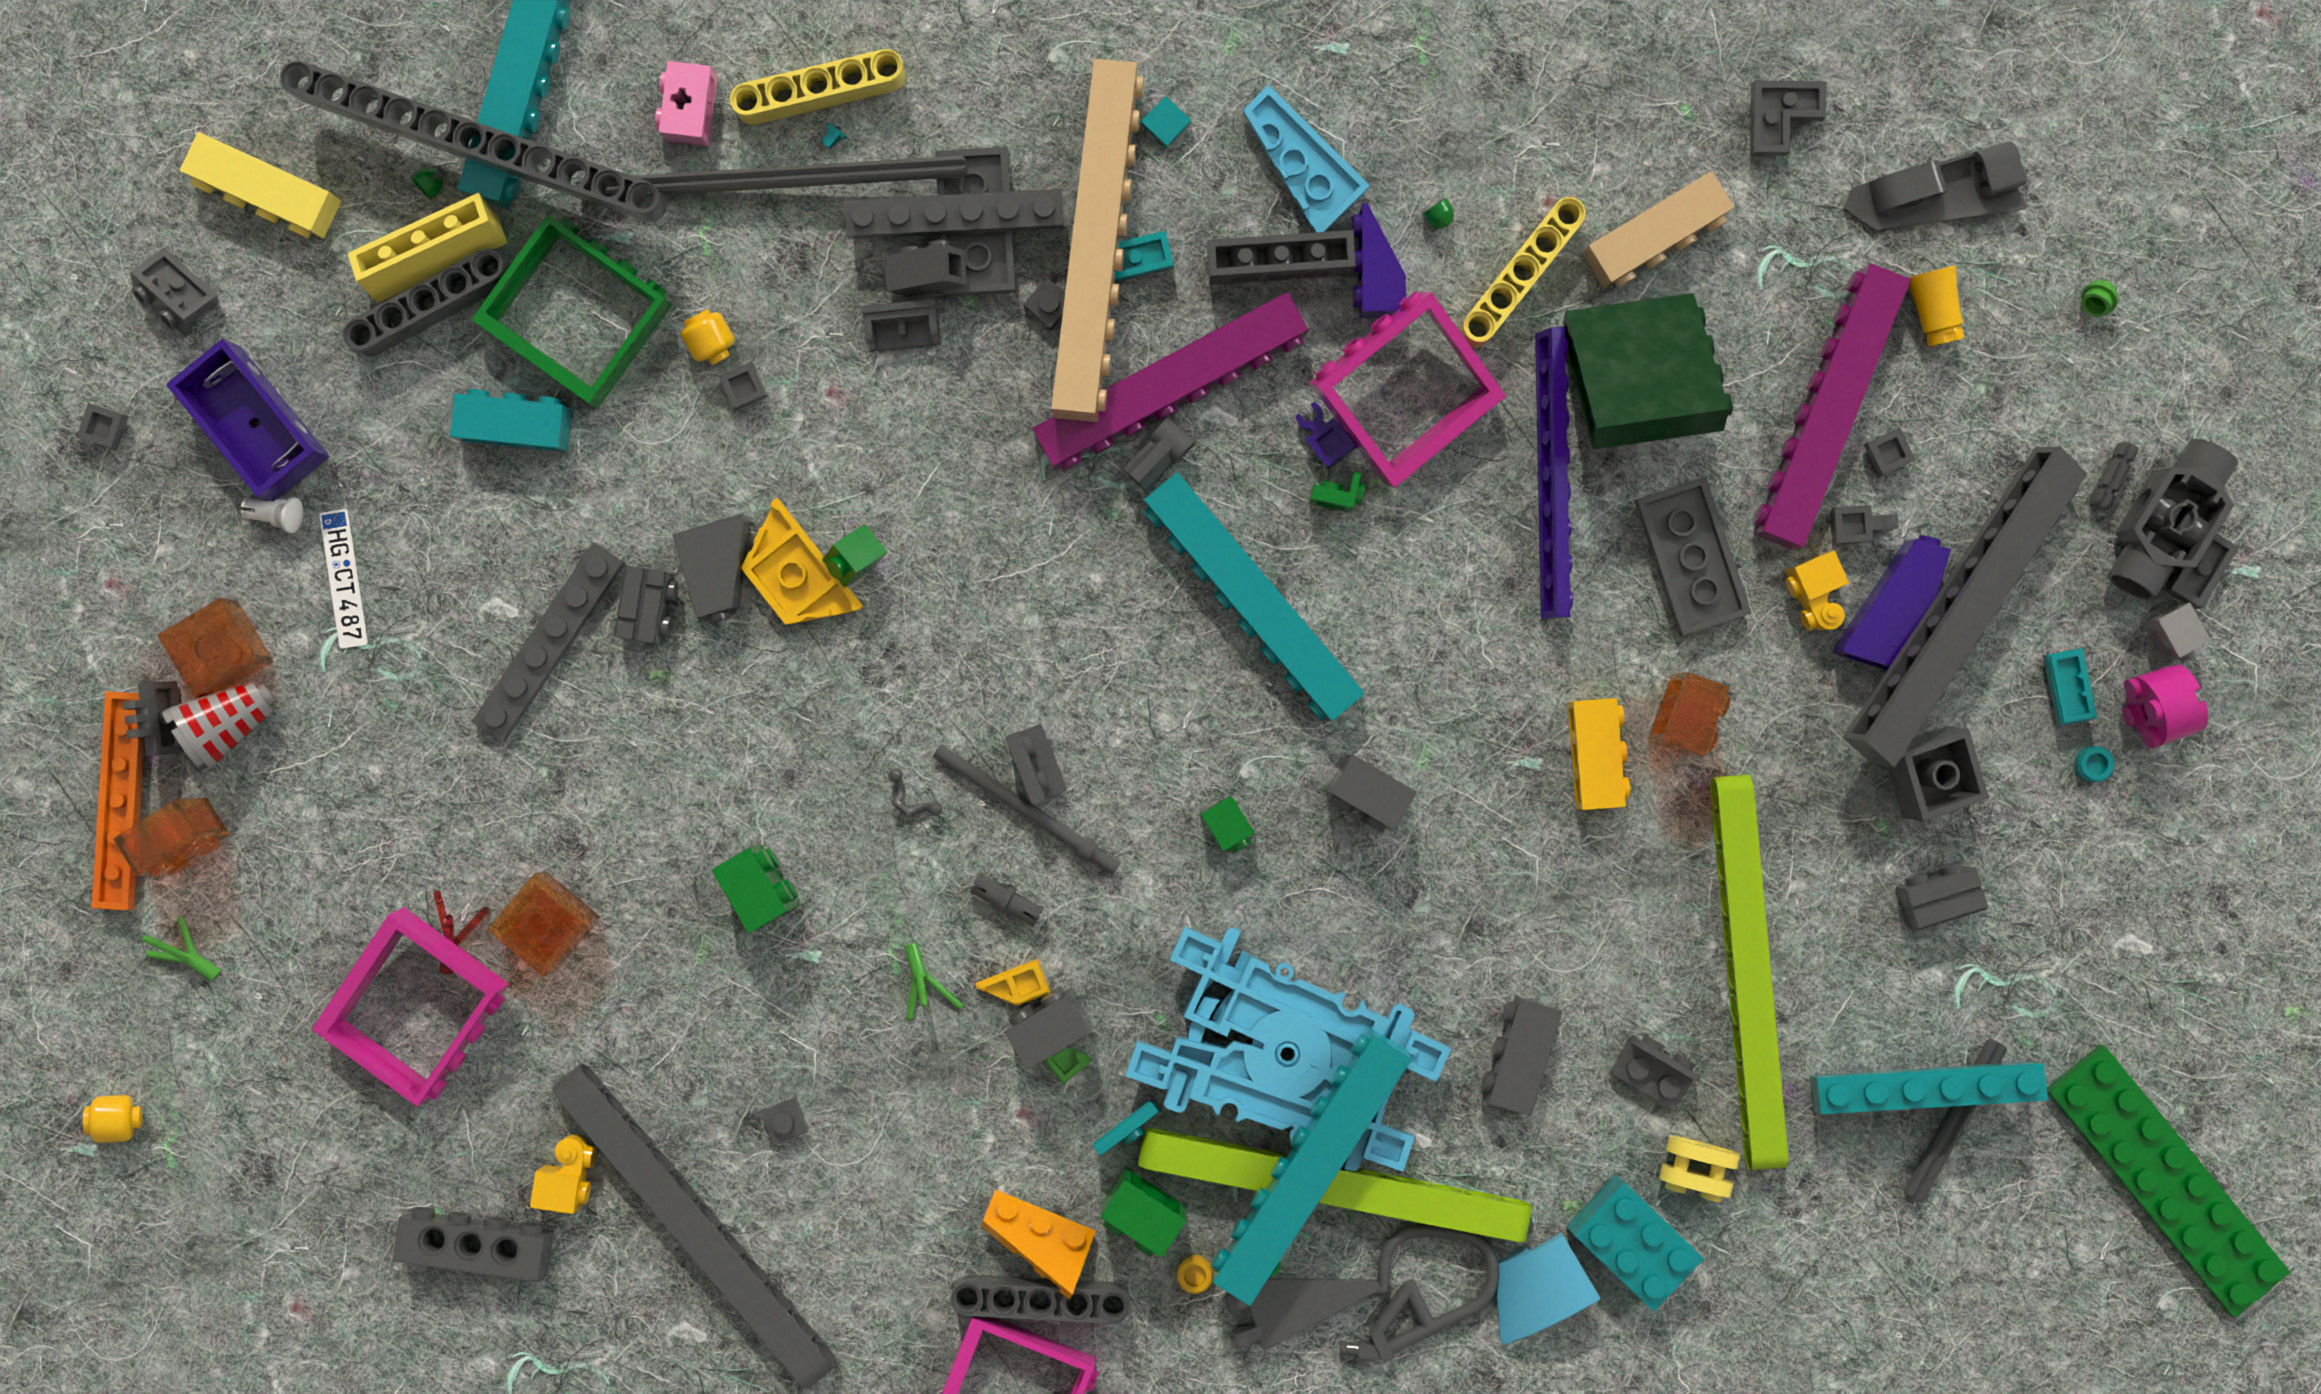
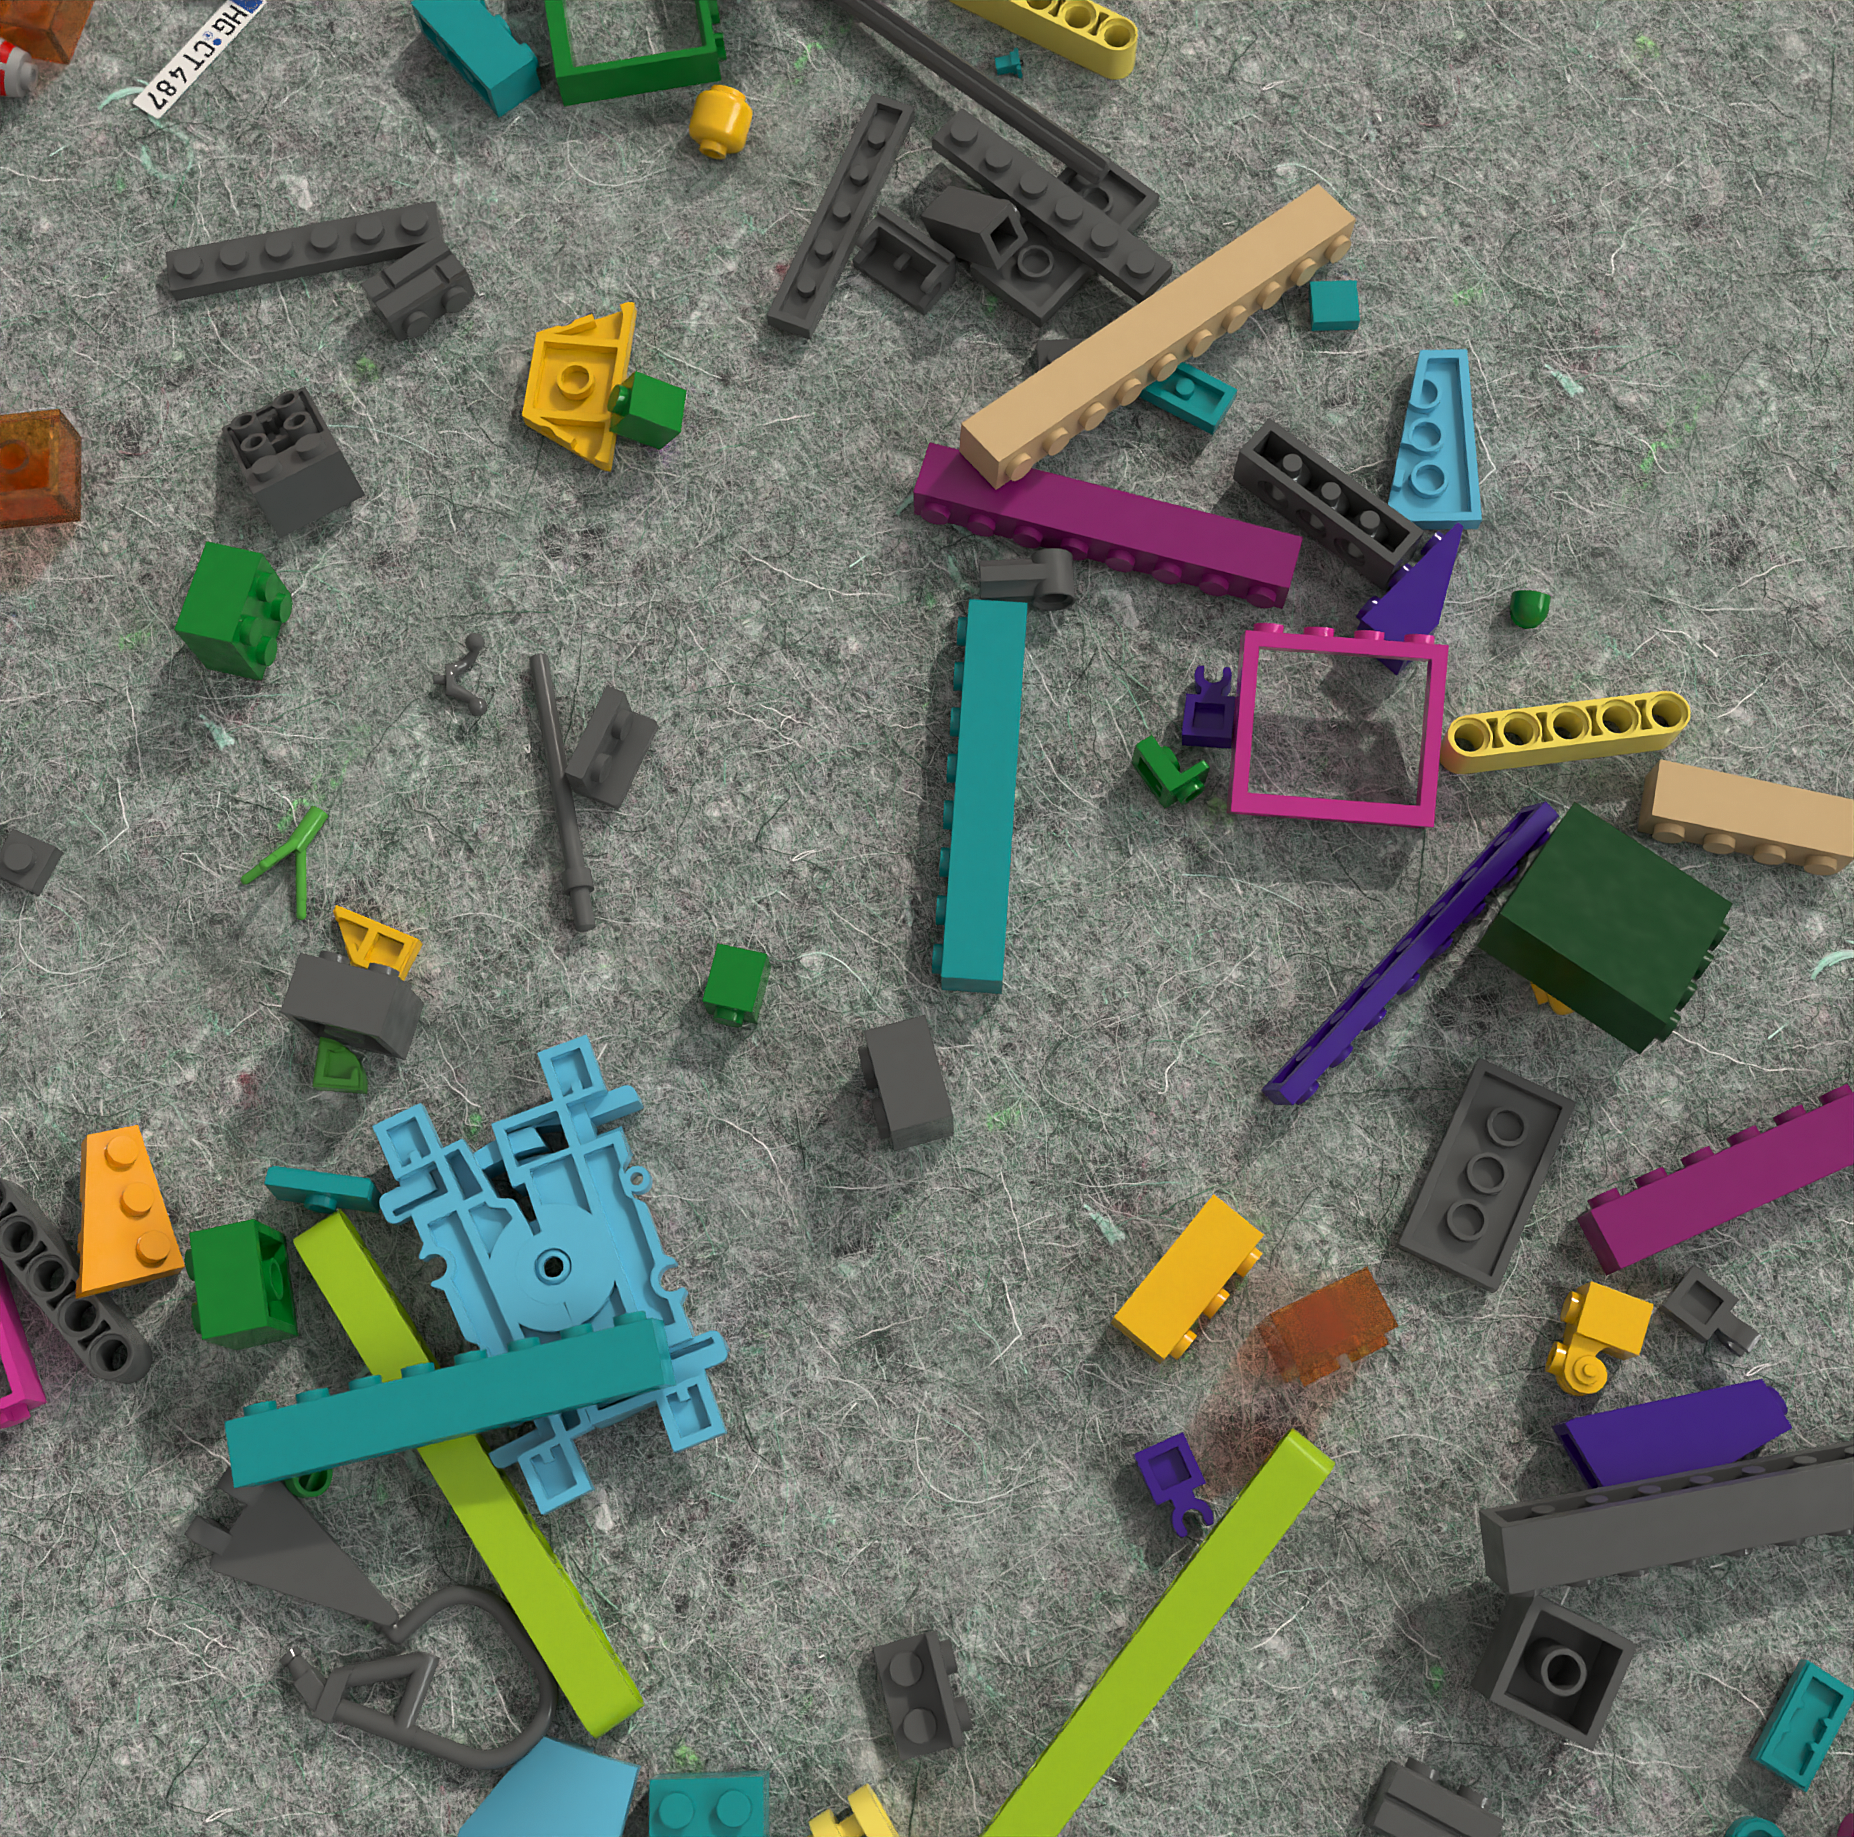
camera: 50 degrees right, 15 degrees down
dark grey slope [672,514,750,624] -> none
dark grey plate [719,361,768,411] -> none
dark grey pin [970,873,1044,927] -> none
yellow tile [1177,1255,1213,1294] -> none
dark grey brick [1481,995,1562,1116] -> none
dark grey plate [1863,428,1916,477] -> none
none -> dark grey slope [221,386,365,538]
none -> dark grey plate [767,93,915,340]
none -> dark purple plate [1132,1432,1214,1538]

